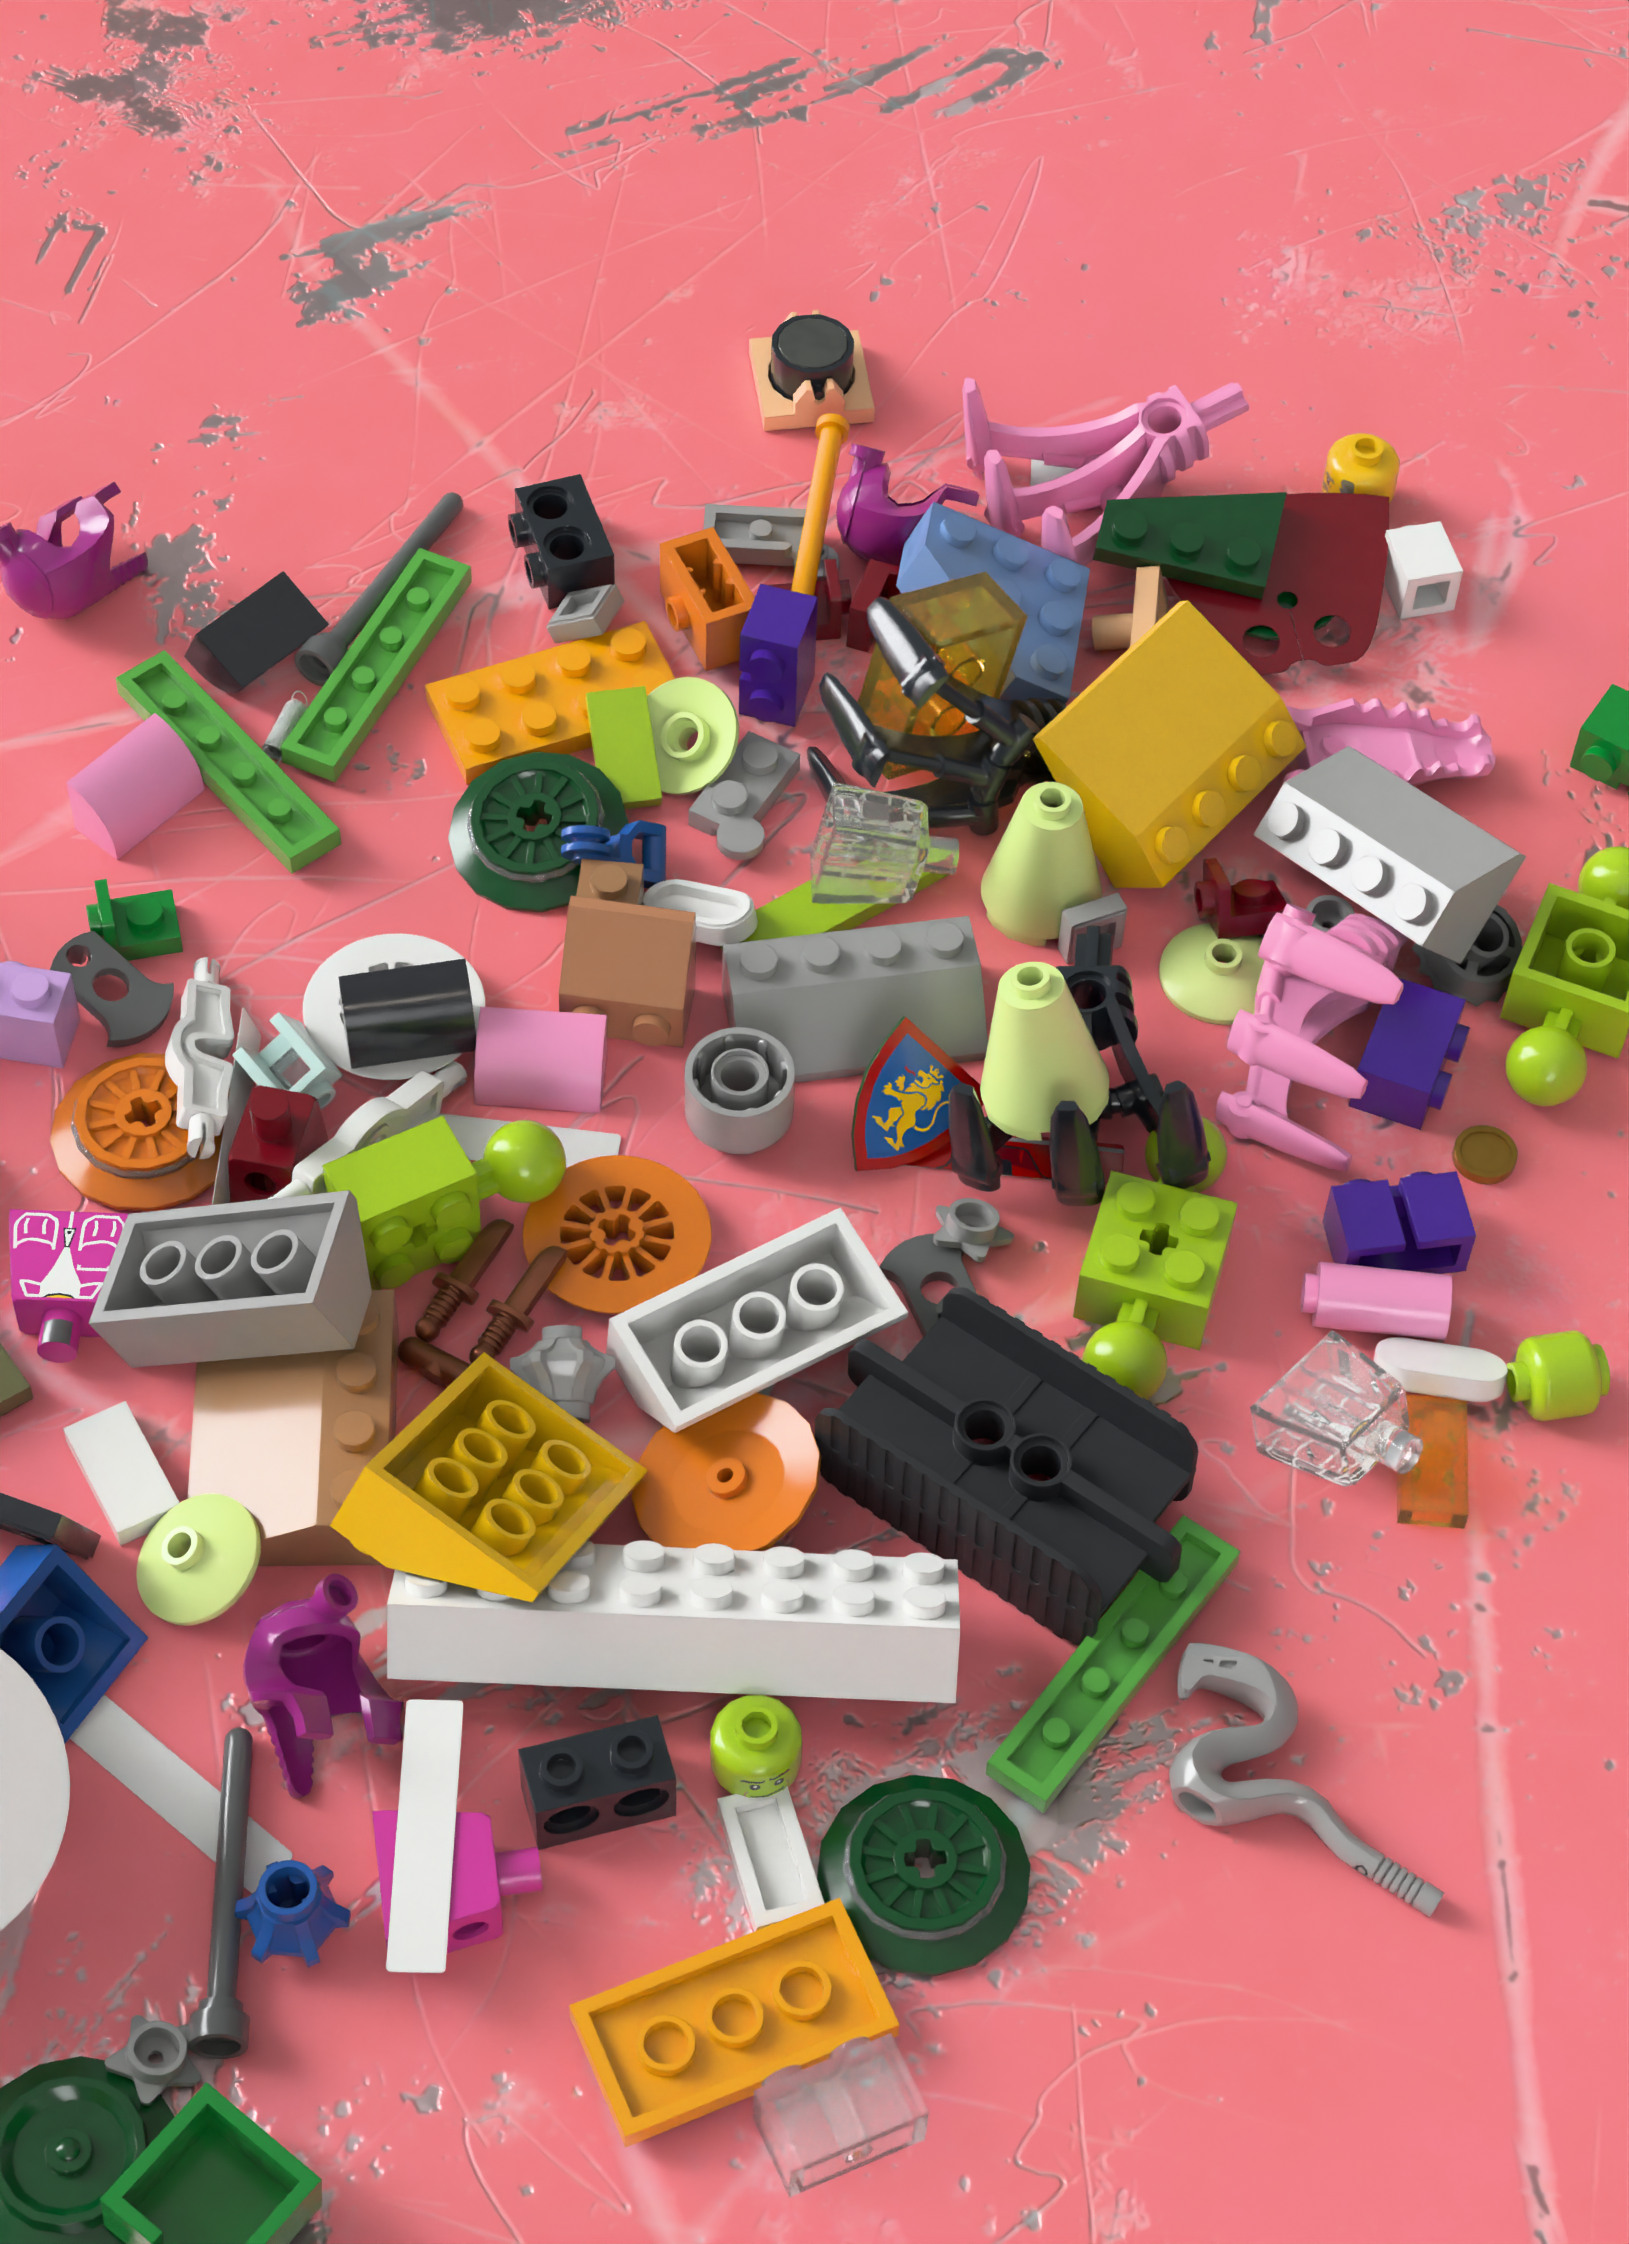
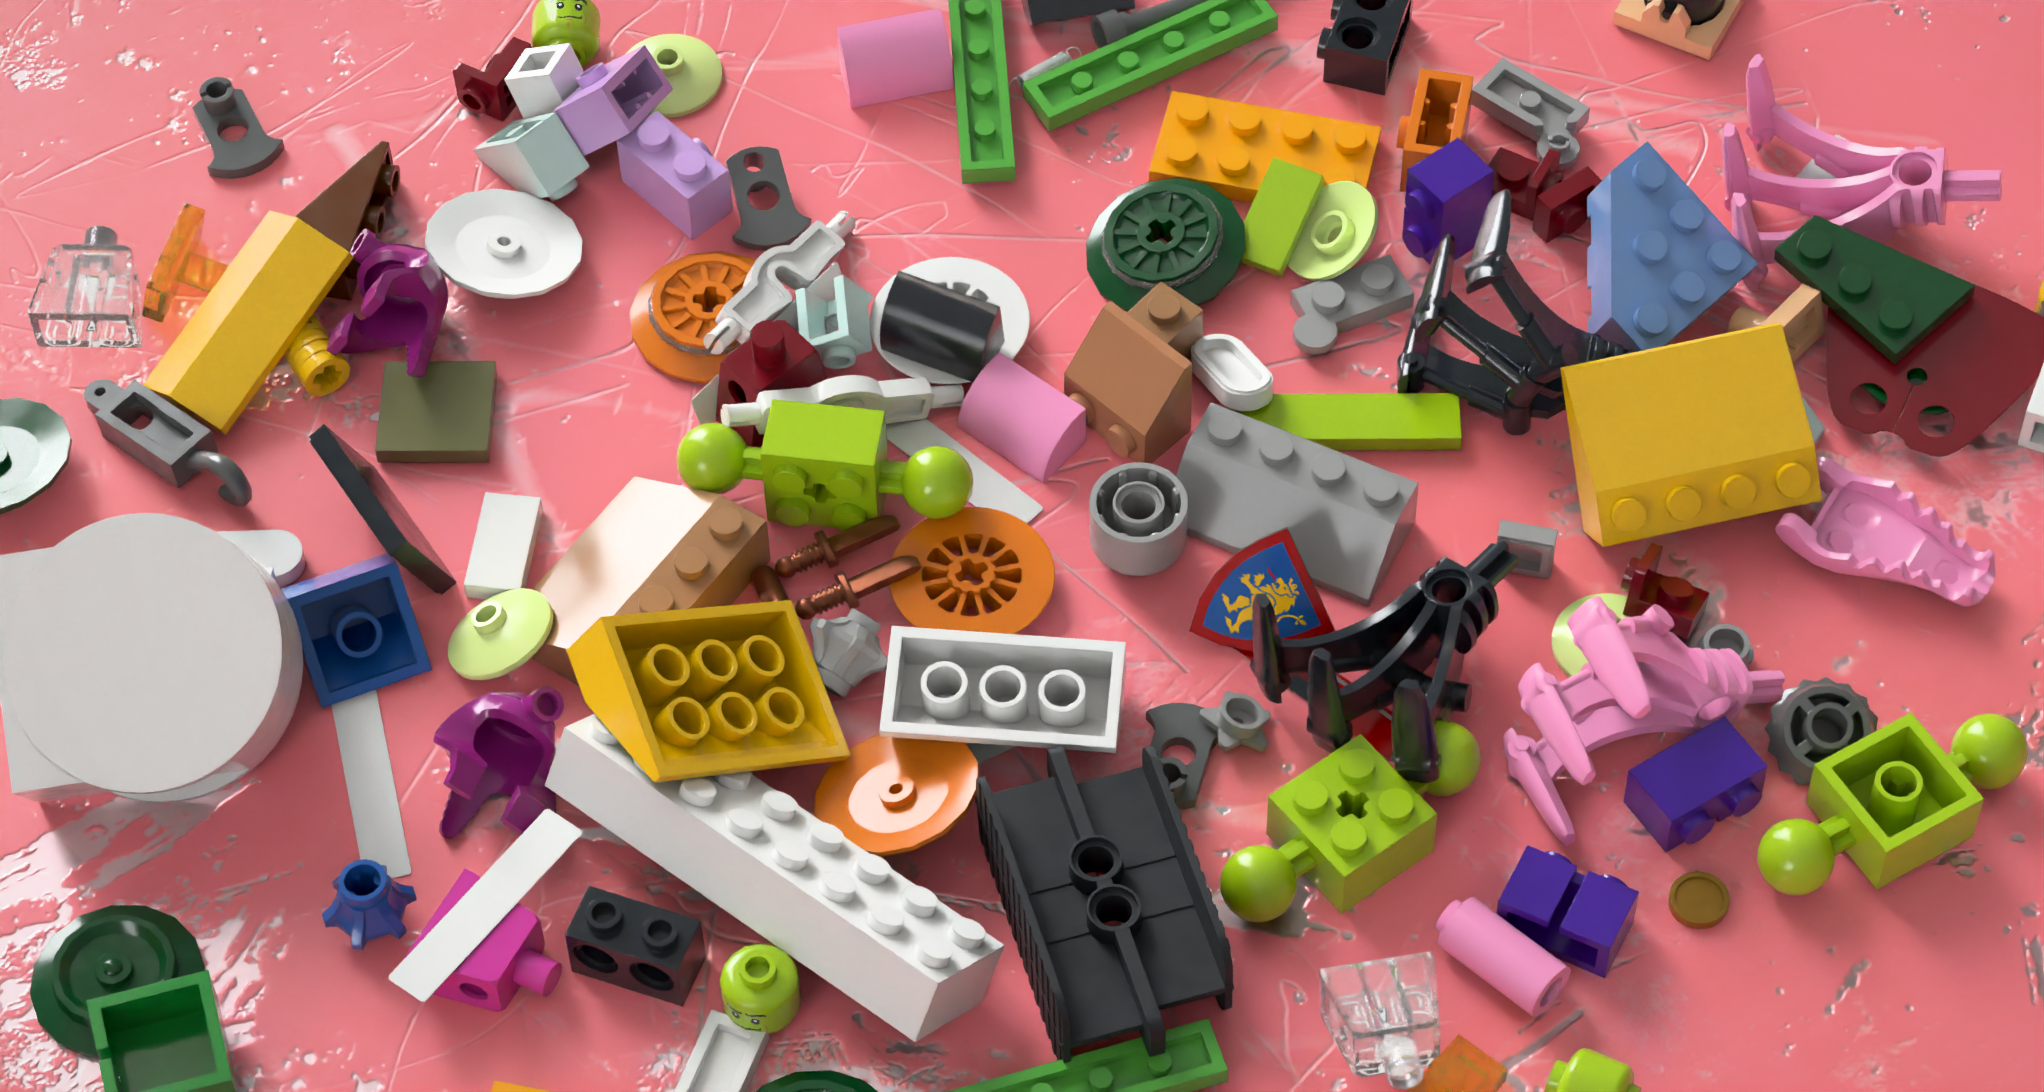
camera: 40 degrees right, 0 degrees up
dark pink torso [9,1209,128,1363] -> none
green bracket [86,879,183,961] -> none
light grey slope [89,1190,372,1368] -> none
light grey plate [105,2015,201,2106] -> none
dark grey piece [188,1727,253,2059] -> none
light grey tile [546,584,624,643] -> none
blue piece [561,820,666,889] -> none
light orange bar [791,413,850,596] -> none
clear torso [810,782,959,904] -> none
magenta piece [836,443,979,566] -> none
clear yellow brick [857,572,1028,780] -> none
yellowish green cone [980,962,1110,1141] -> none
yellowish green cone [981,782,1102,946] -> none
light grey slope [1253,746,1526,964] -> none
white tile [1372,1337,1508,1402] -> none

